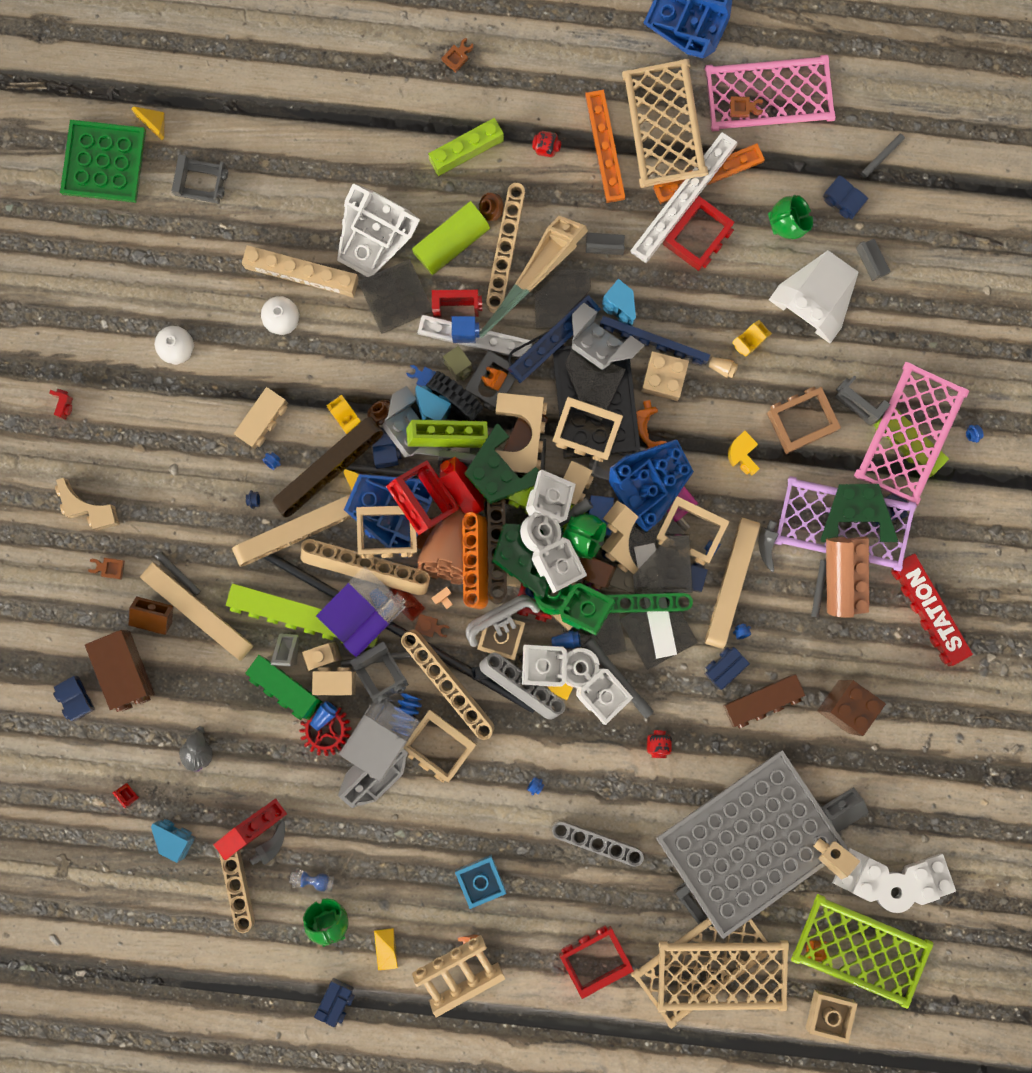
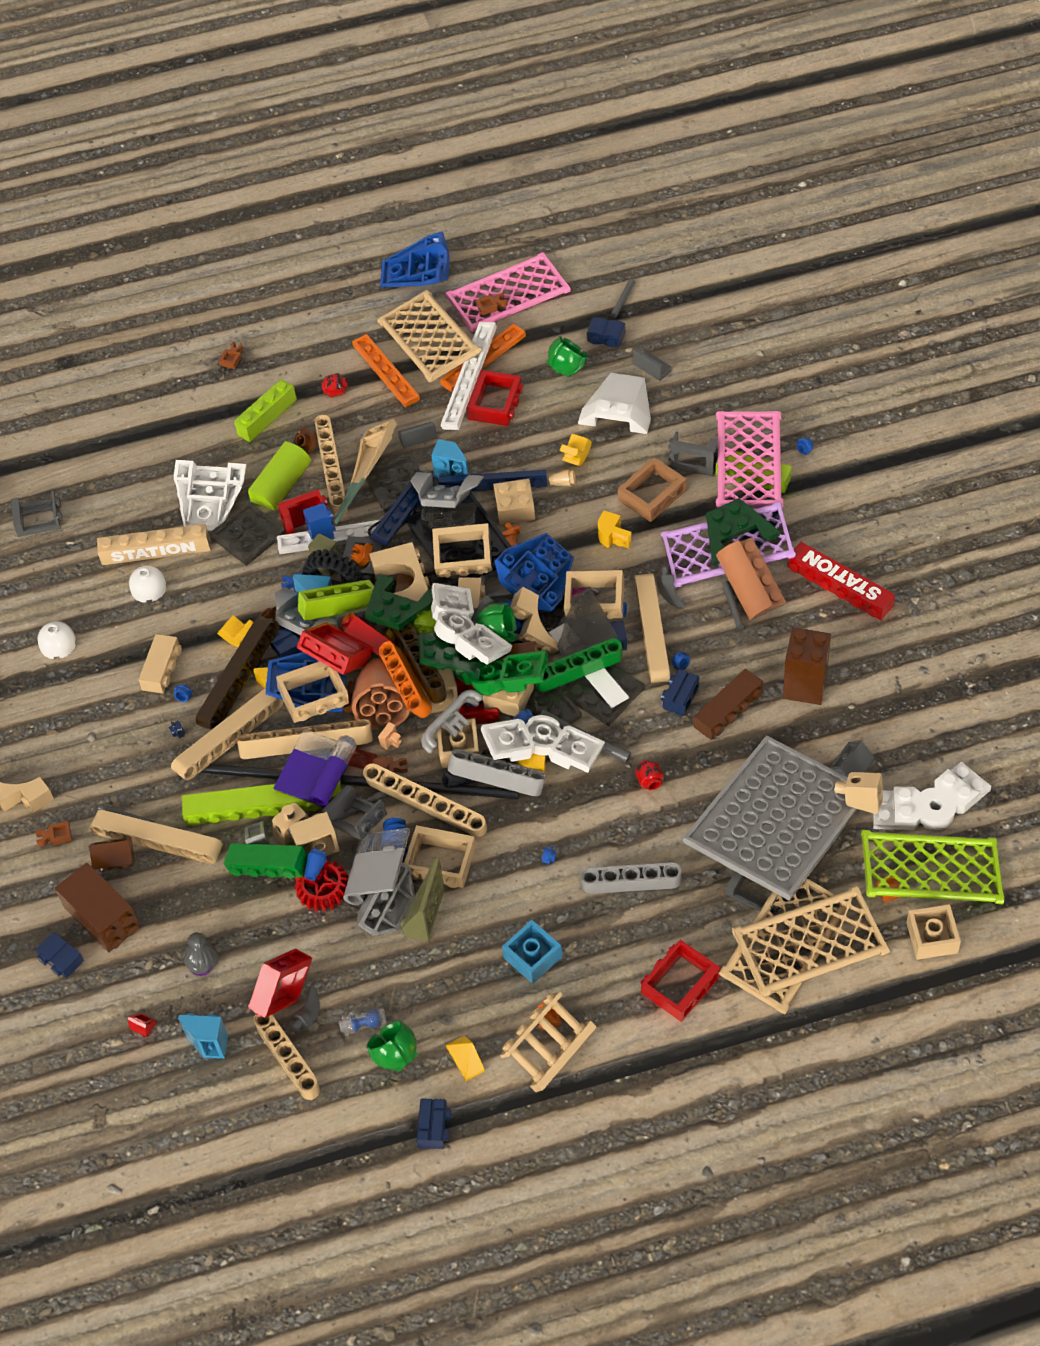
camera: 15 degrees left, 30 degrees down
none -> olive slope [401,857,445,942]

